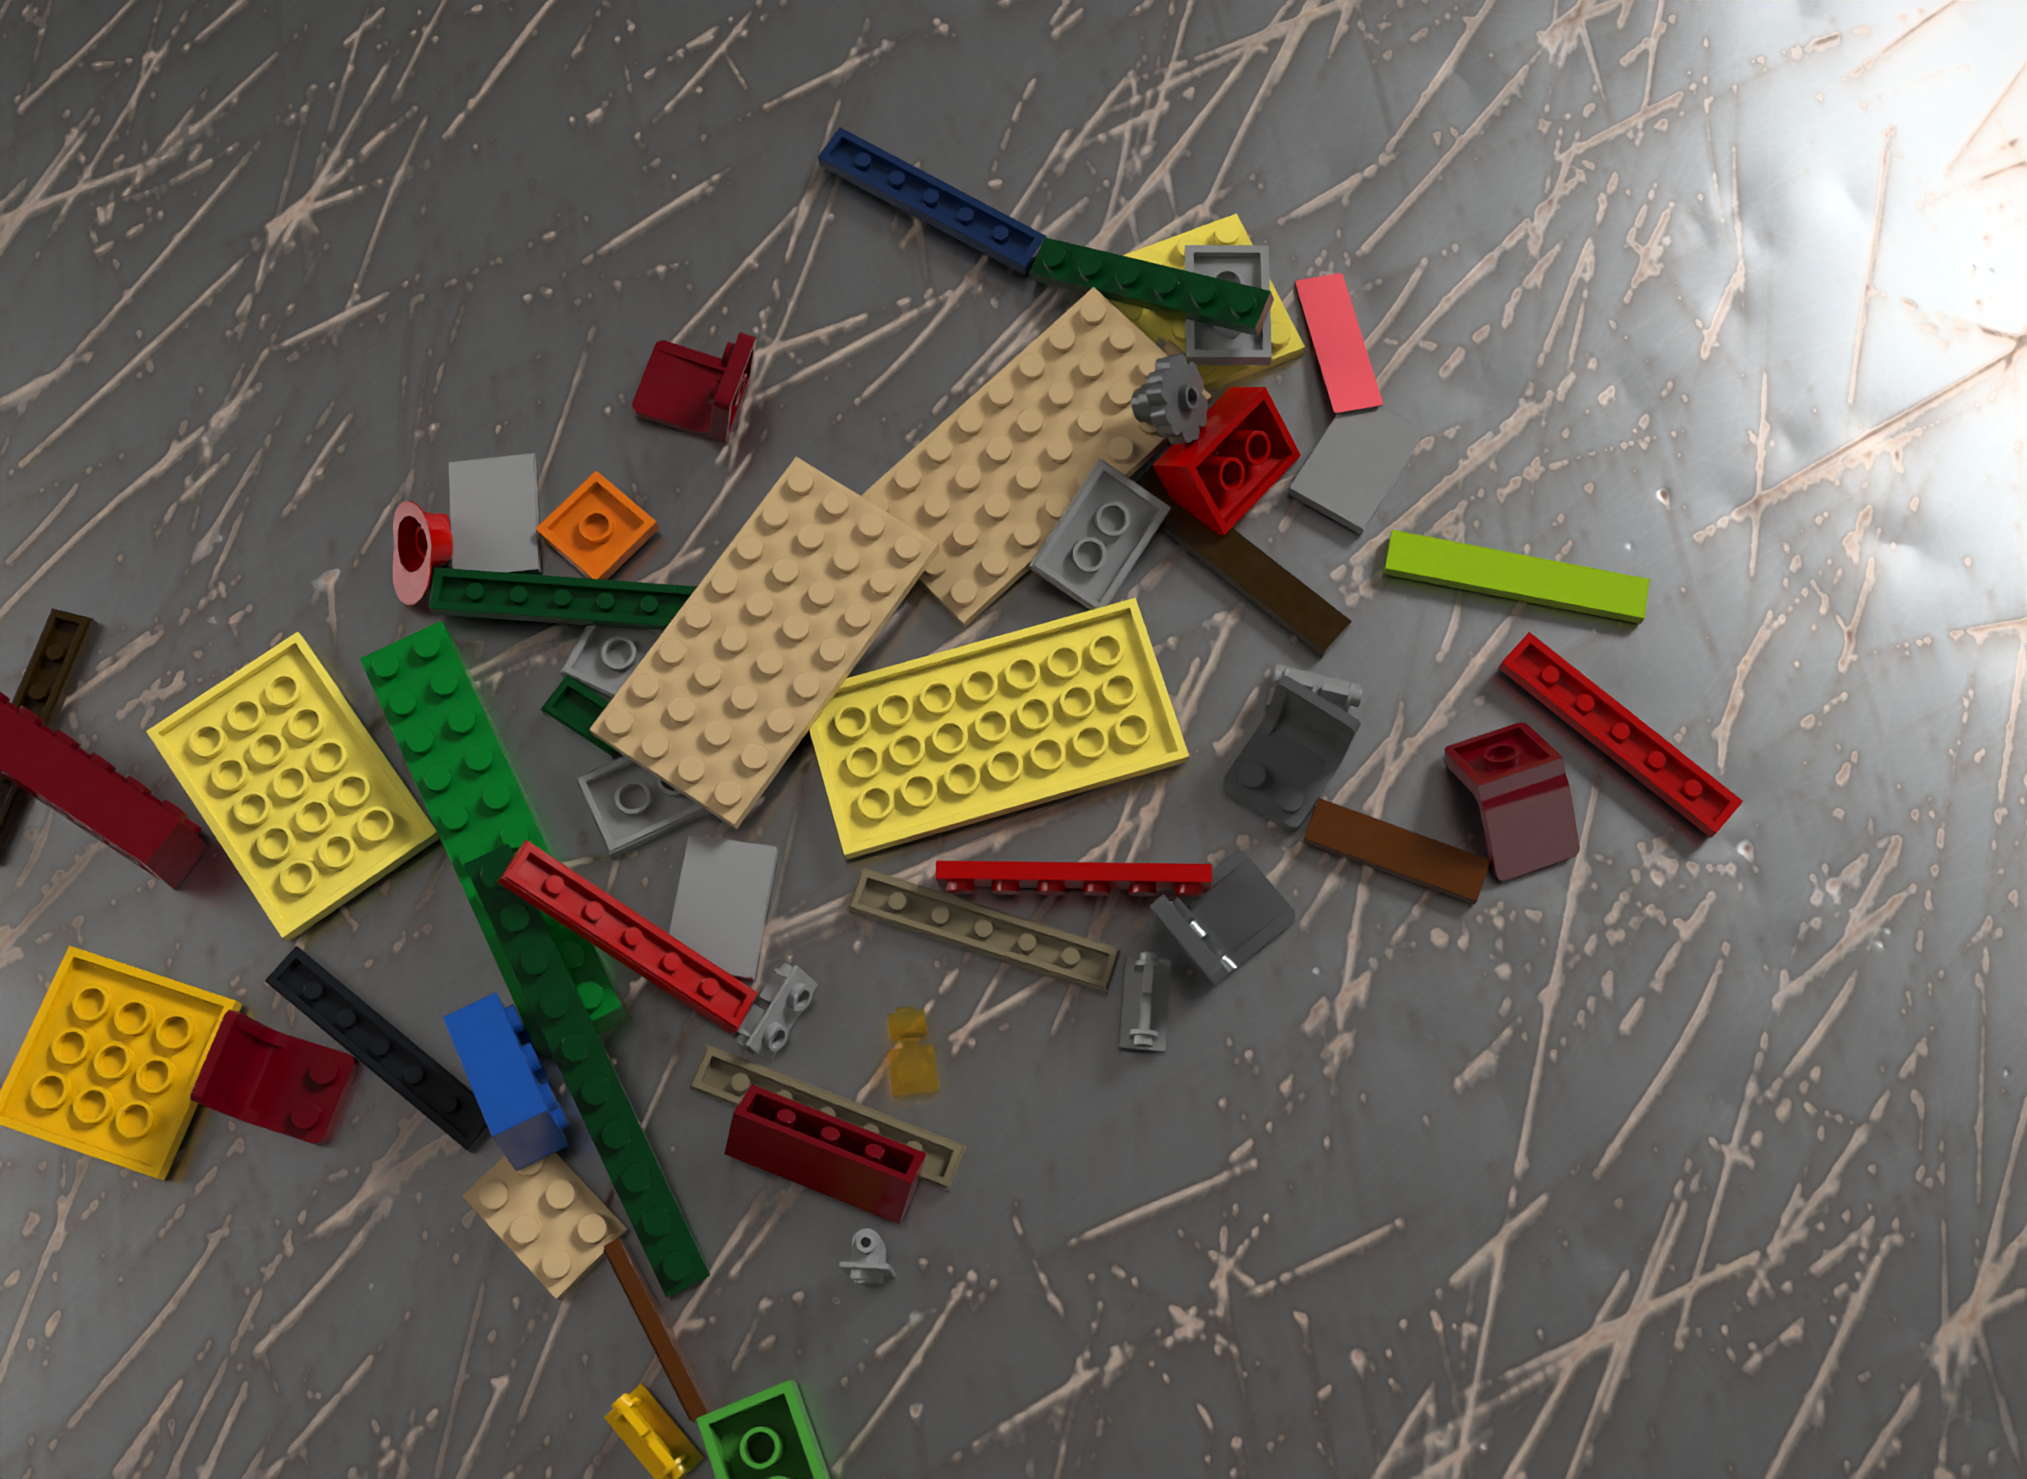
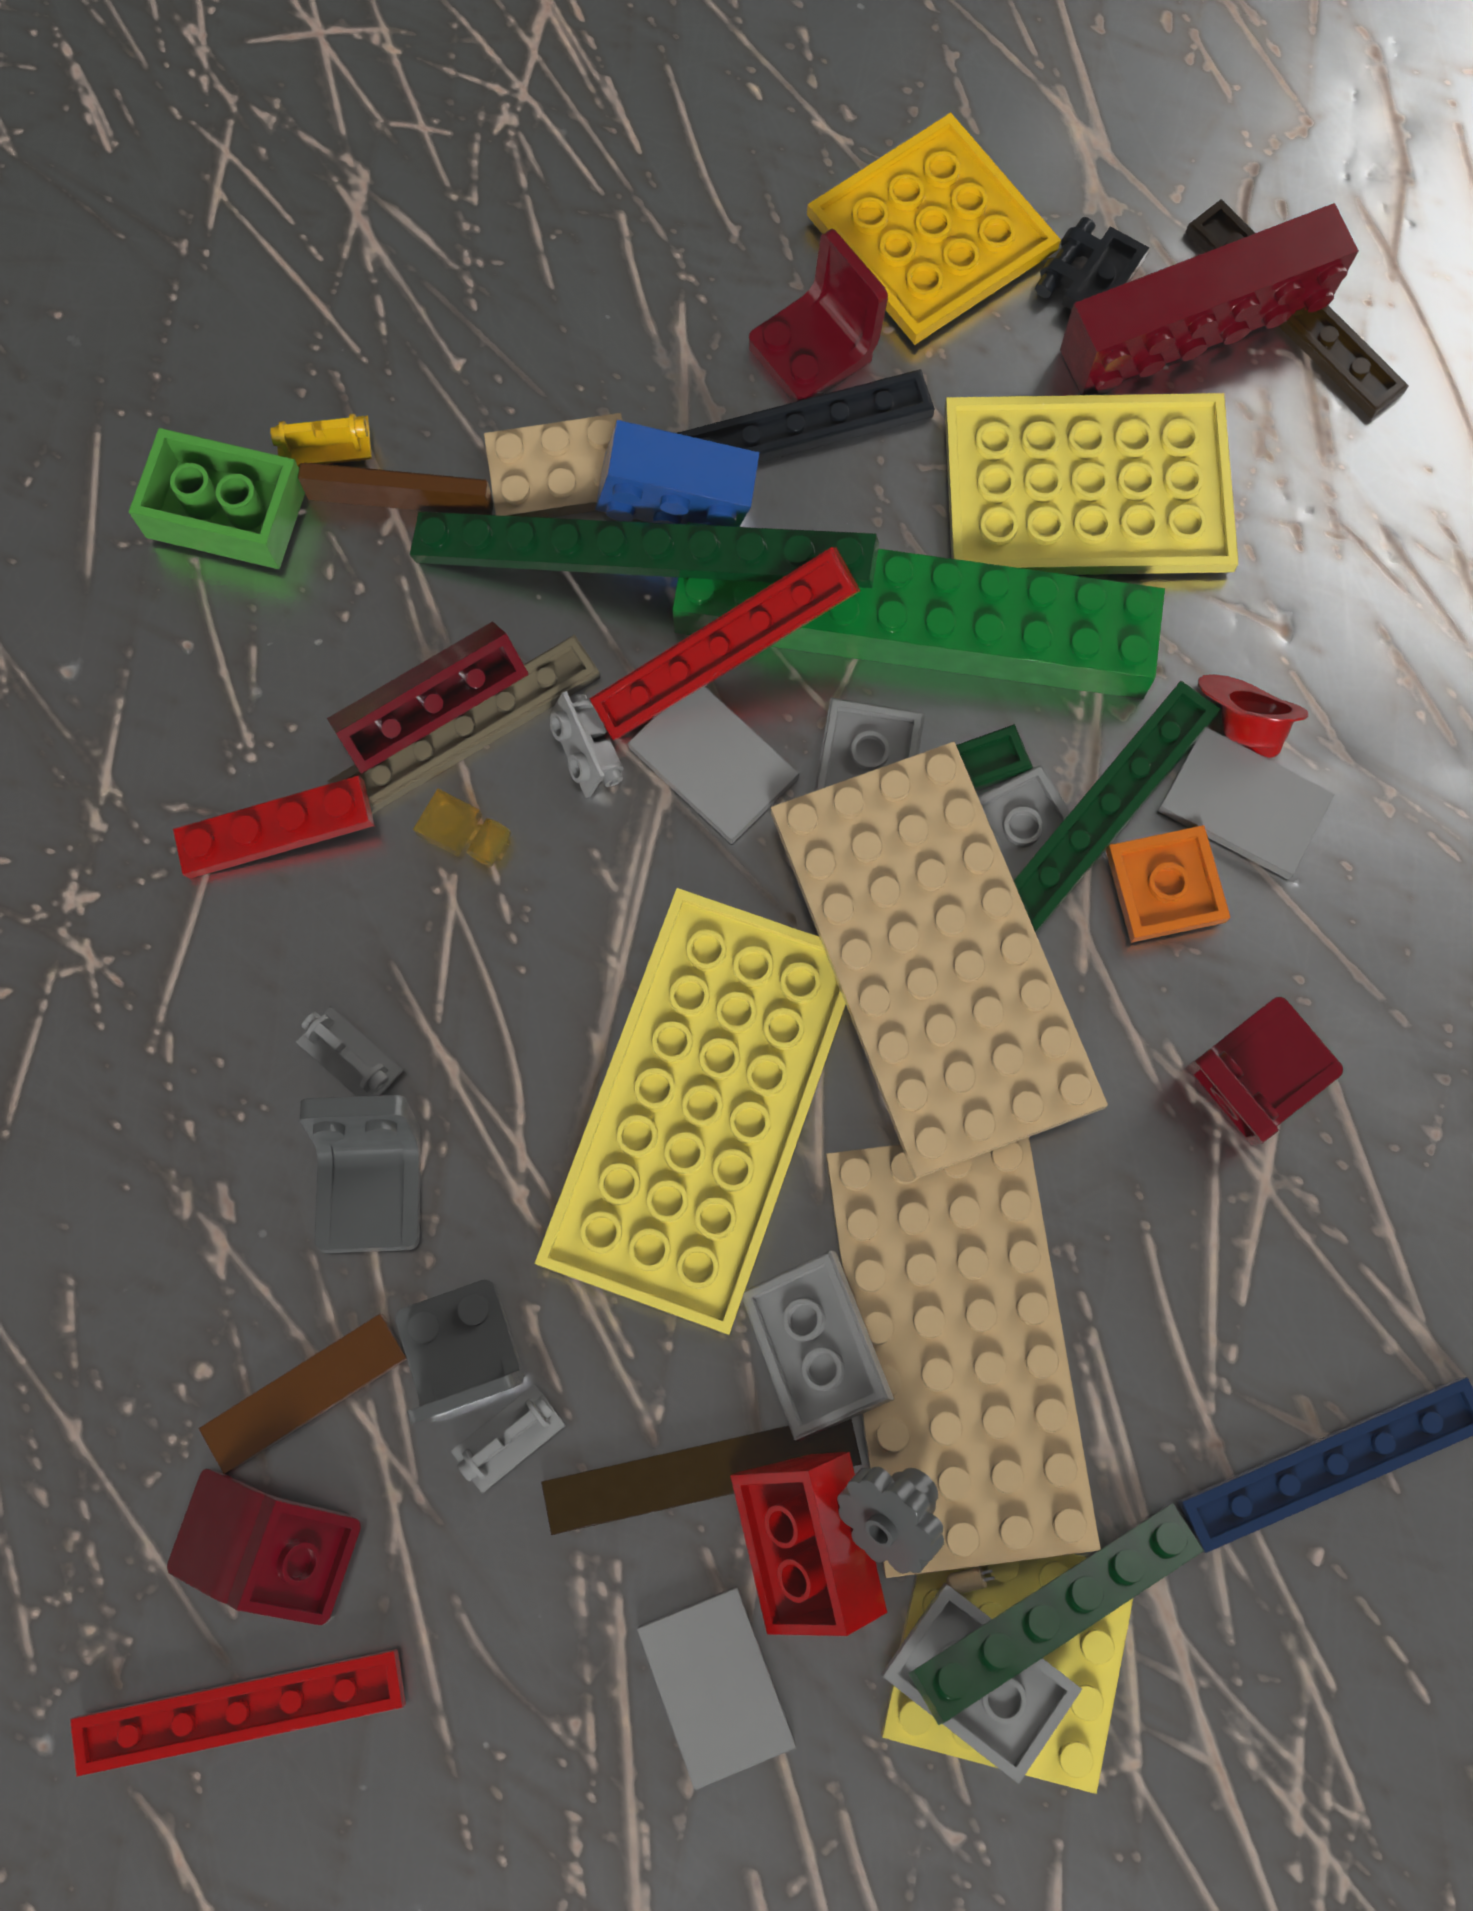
camera: 125 degrees right, 5 degrees up
light grey hinge [839,1228,895,1285] -> none
dark tan tile [847,867,1121,995] -> none
red plate [935,860,1212,897] -> none
coral sticker [1295,273,1383,413] -> none
lime tile [1383,530,1650,624] -> none
none -> red plate [173,775,375,879]
none -> black plate [1035,217,1150,310]

